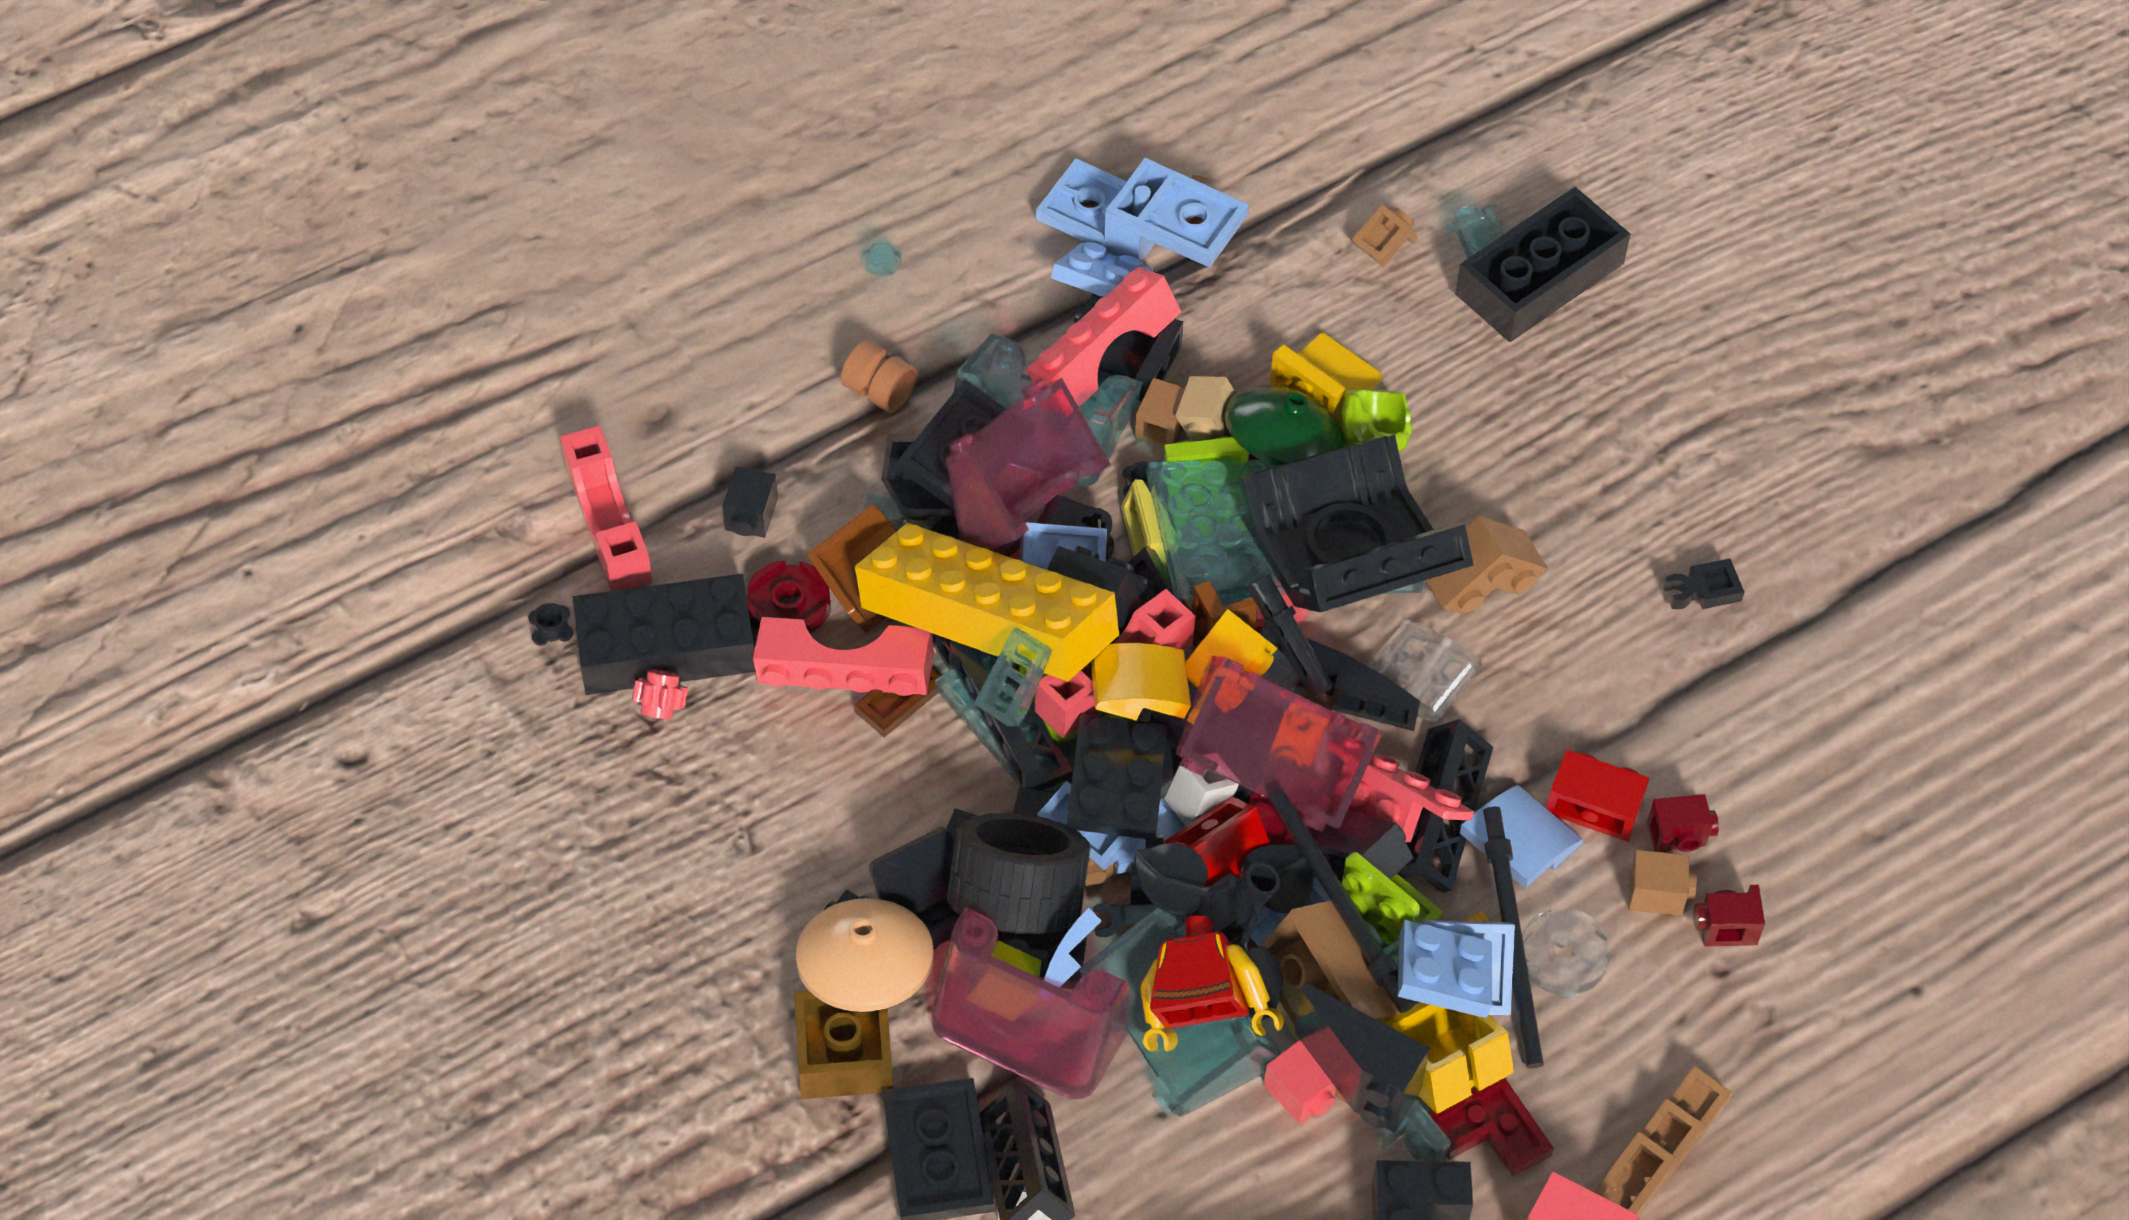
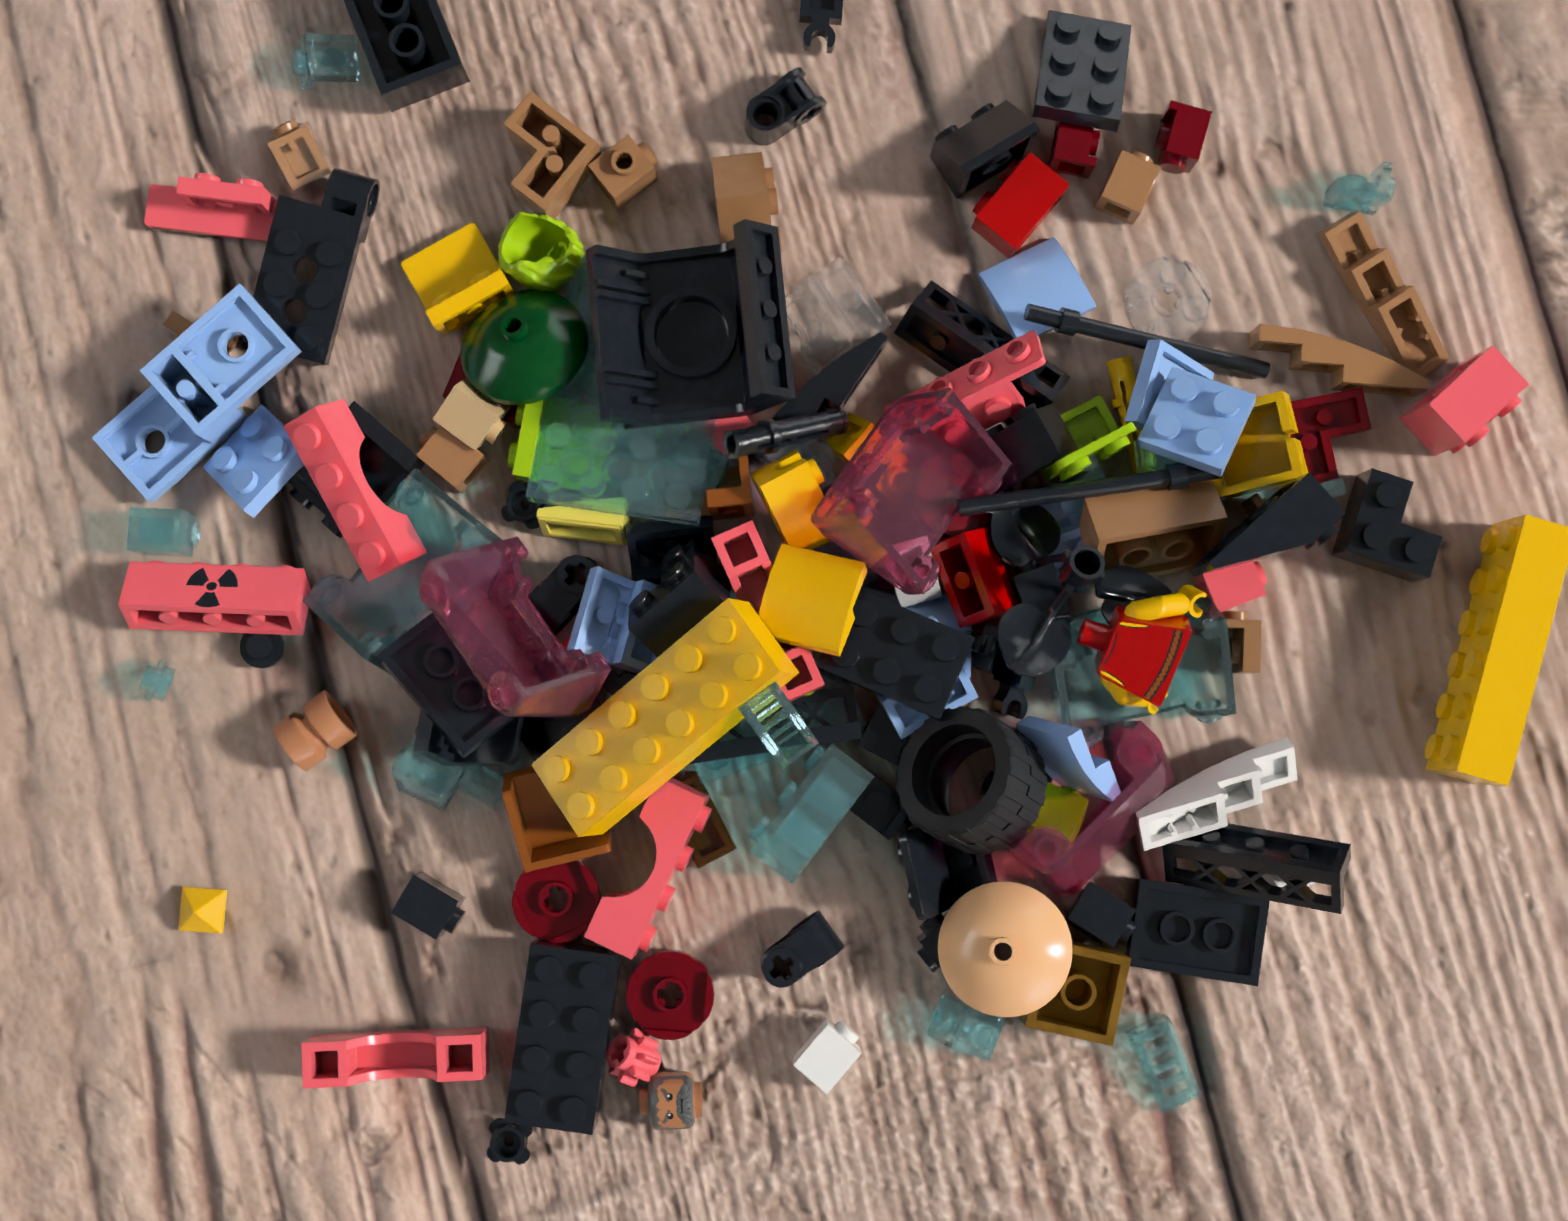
camera: 75 degrees left, 30 degrees up
none -> coral brick [118,560,312,636]
none -> clear light blue brick [127,507,200,557]
none -> coral bracket [144,173,315,242]
none -> yellow slope [178,886,227,934]
none -> black plate [240,633,285,669]
none -> black hinge [242,168,380,365]
none -> clear light blue bracket [392,739,466,811]
none -> medium nougat brick [504,91,602,219]
none -> medium nougat brick [588,134,657,210]
none -> dark red plate [626,949,715,1040]
none -> head [639,1071,703,1130]
none -> black piece [745,67,827,145]
none -> clear light blue brick [748,743,874,884]
none -> black piece [761,910,845,988]
none -> white brick [793,1018,861,1094]
none -> clear light blue bracket [927,994,1005,1061]
none -> black slope [930,100,1040,199]
none -> black plate [1032,10,1132,132]
none -> black brick [1065,881,1137,949]
none -> clear light blue slope [1125,1014,1202,1114]
none -> white slope [1136,737,1298,851]
none -> medium nougat bracket [1209,611,1262,674]
none -> medium nougat slope [1248,323,1429,397]
none -> clear light blue bracket [1323,161,1396,215]

